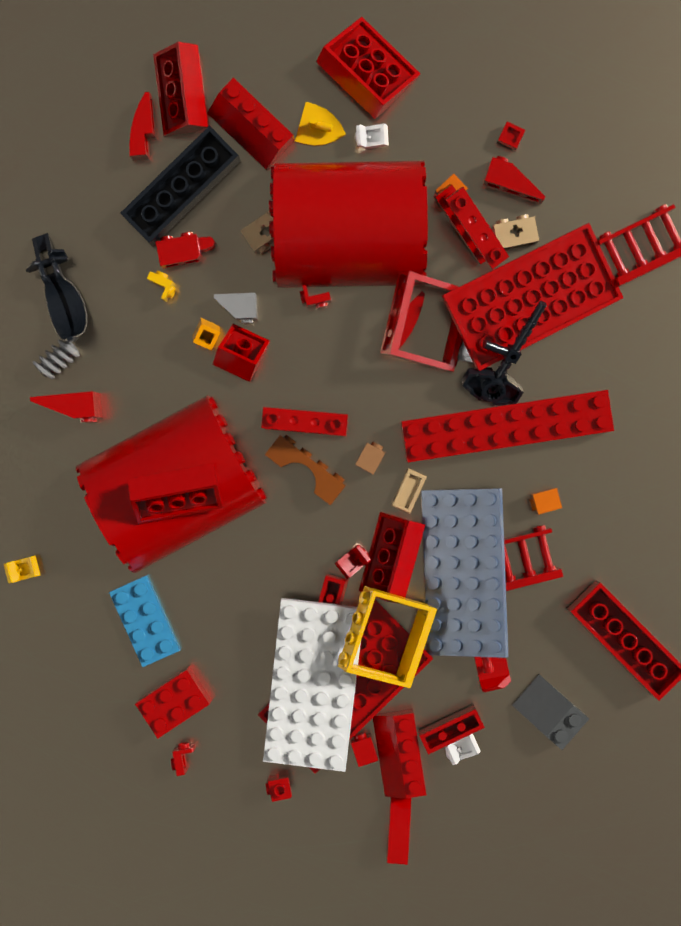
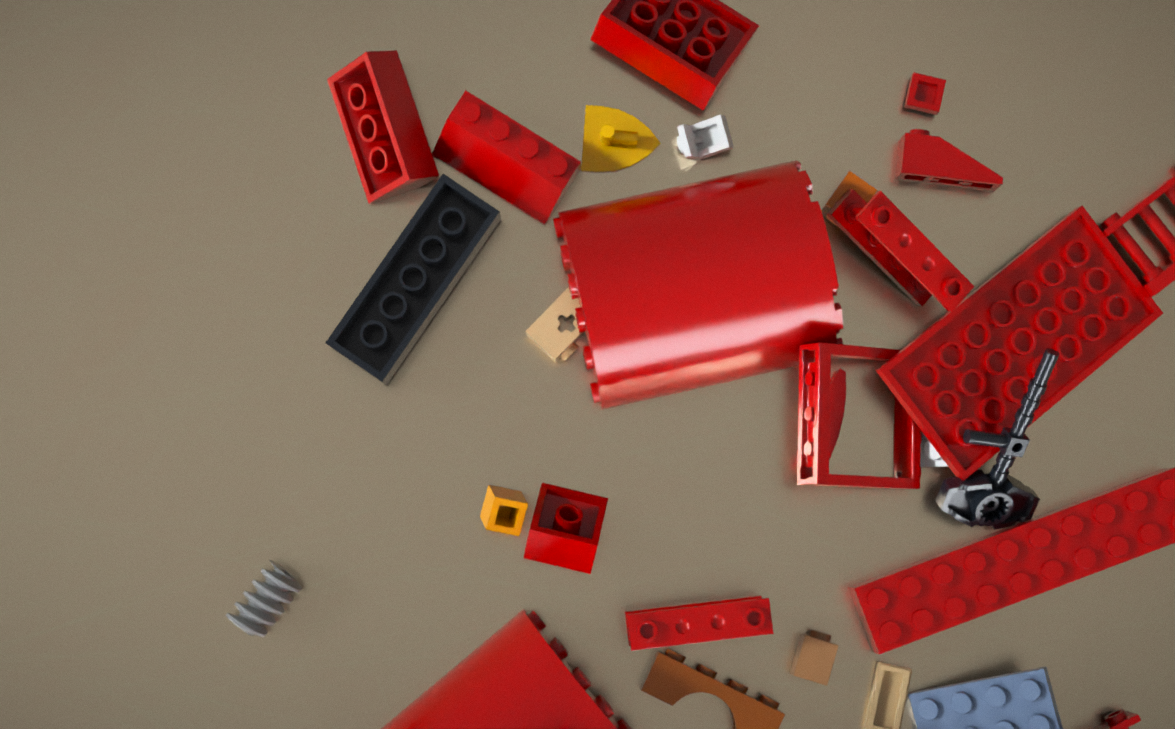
camera: 15 degrees left, 5 degrees down
black piece [26,233,87,343] -> none
red slope [30,391,103,423] -> none
red slope [129,92,156,160] -> none
yellow bracket [147,270,176,302] -> none
red hinge [156,232,216,269] -> none
light grey slope [214,293,258,324] -> none
red bracket [299,285,331,309] -> none
tan brick [492,215,539,250] -> none
orange brick [528,488,562,515] -> none

